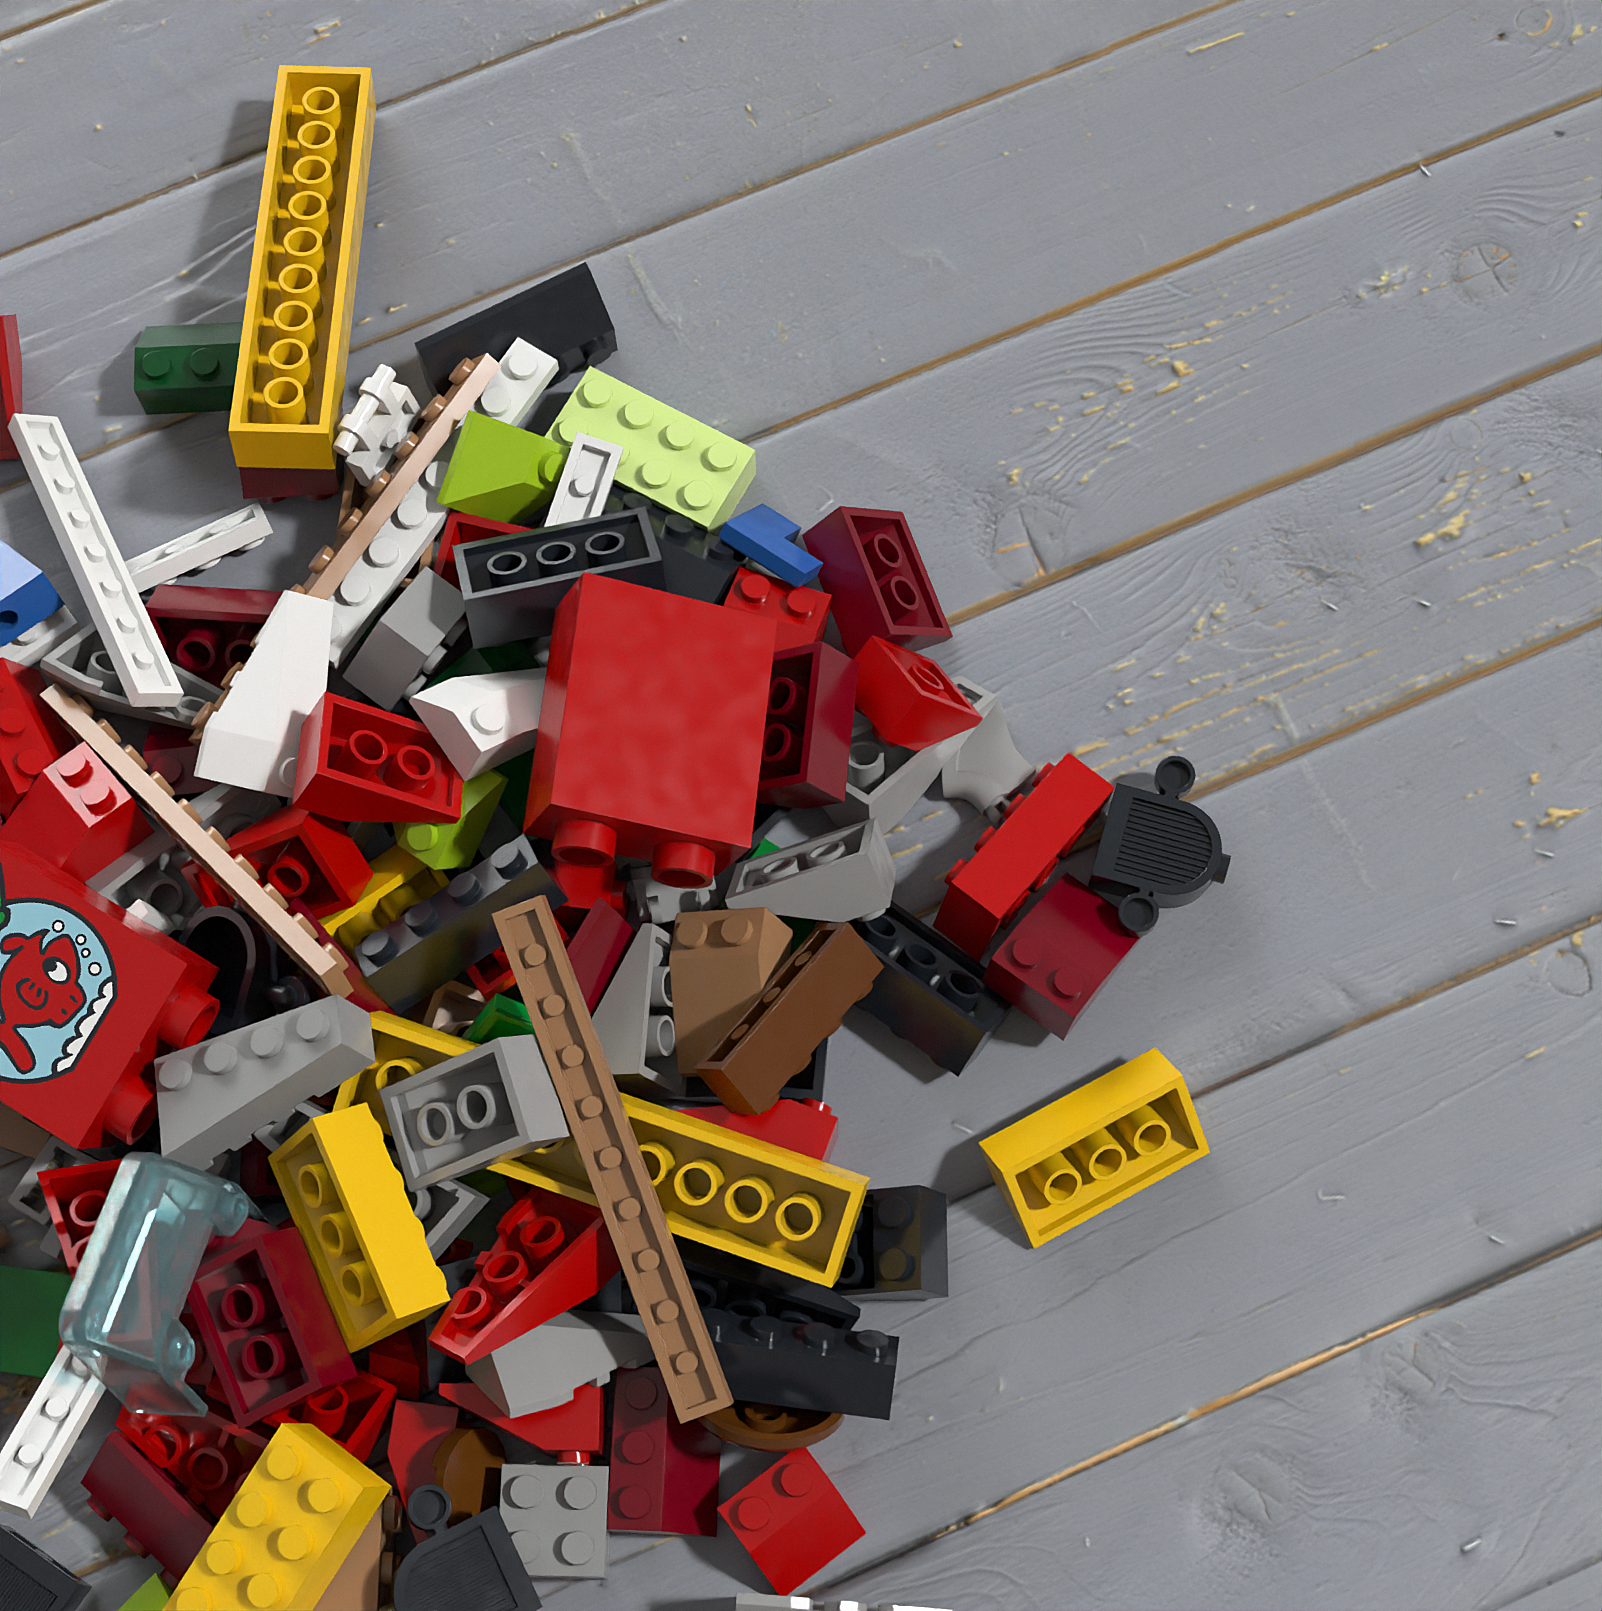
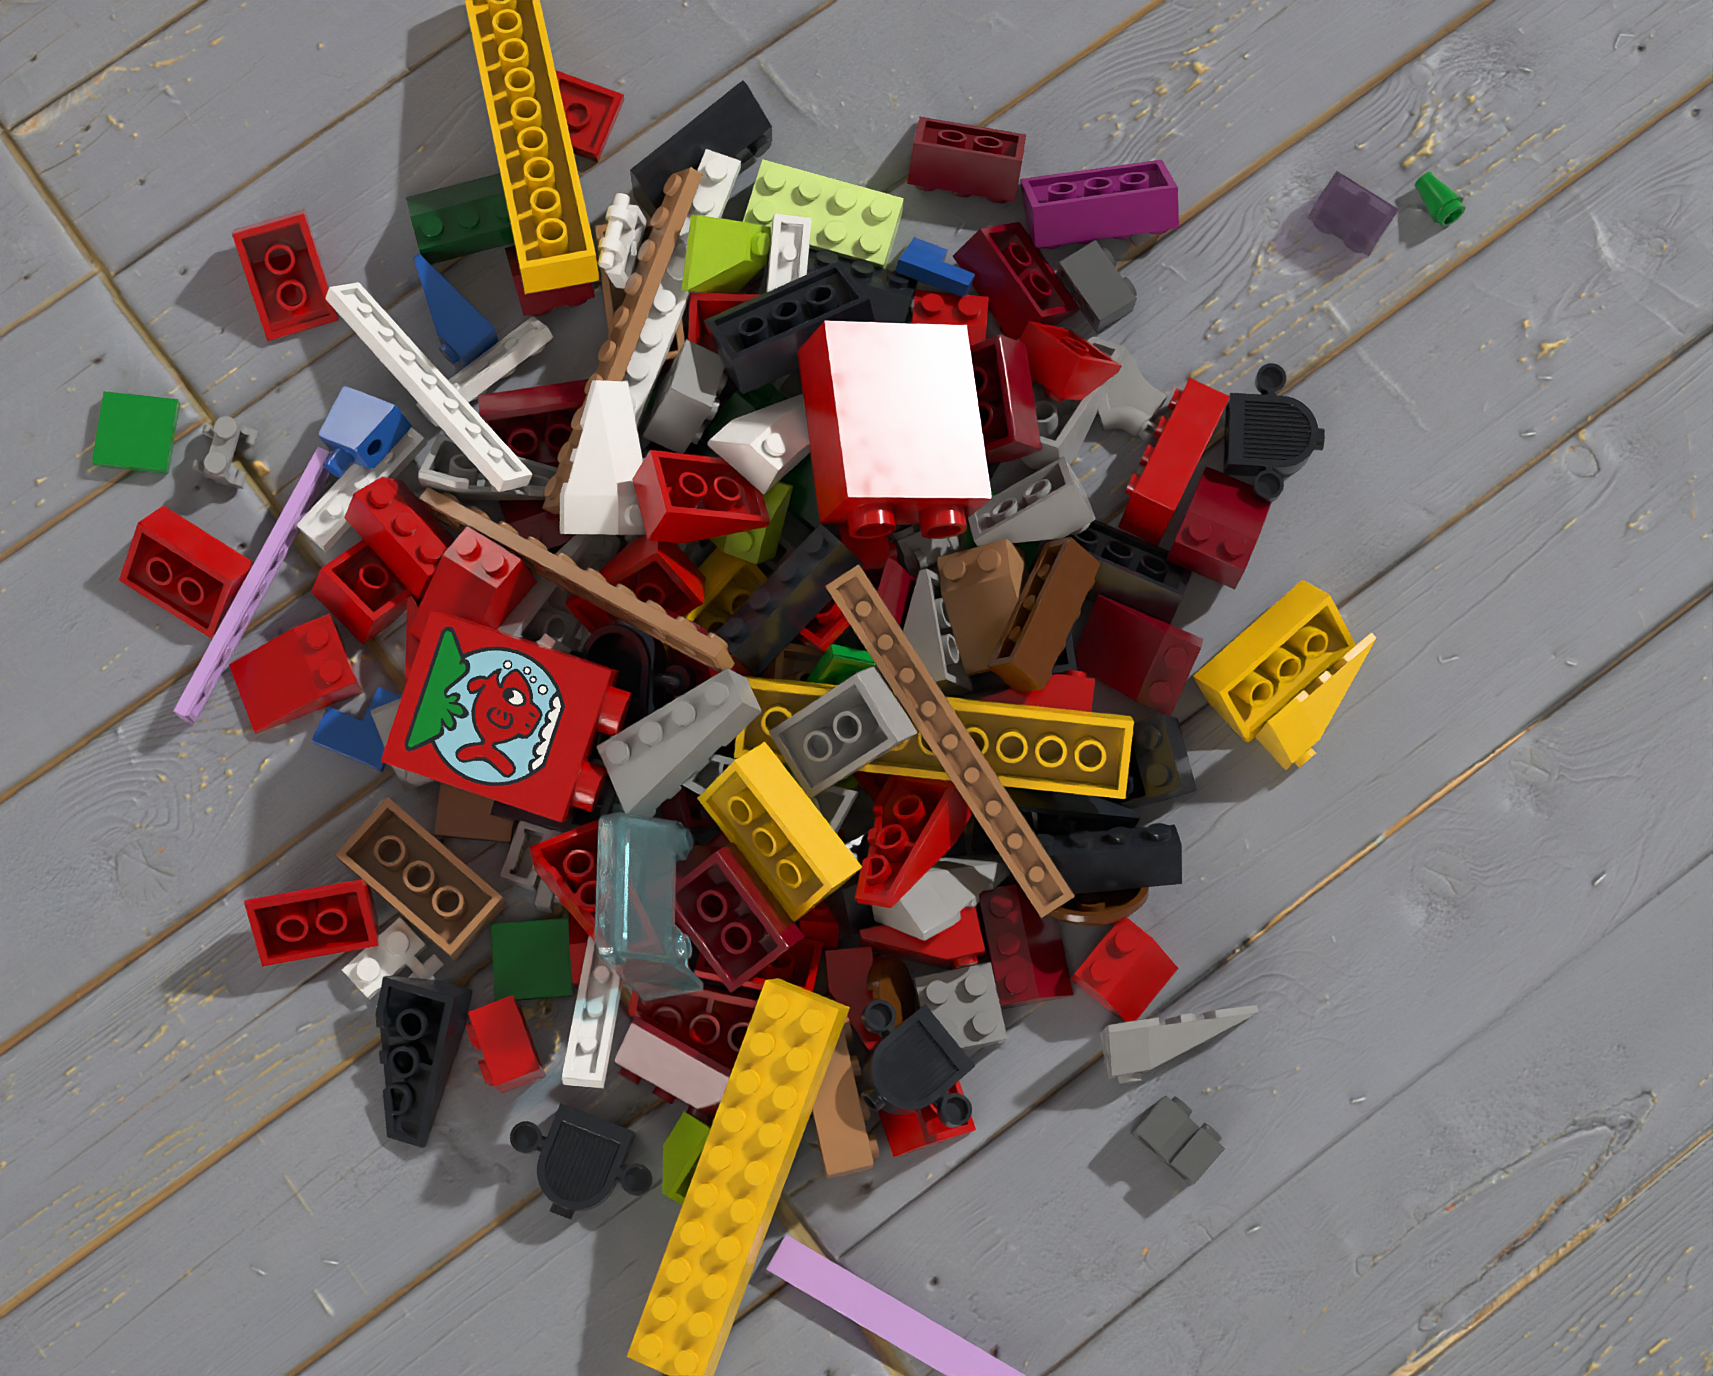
camera: 20 degrees left, 5 degrees up
none -> blue slope [413,253,499,368]
none -> red tile [556,70,624,163]
none -> dark red slope [907,117,1026,204]
none -> magenta slope [1020,160,1179,249]
none -> dark grey brick [1056,240,1137,333]
none -> dark red slope [1074,594,1203,716]
none -> yellow wedge [1255,632,1376,770]
none -> clear purple brick [1308,171,1399,257]
none -> green cone [1414,172,1466,227]

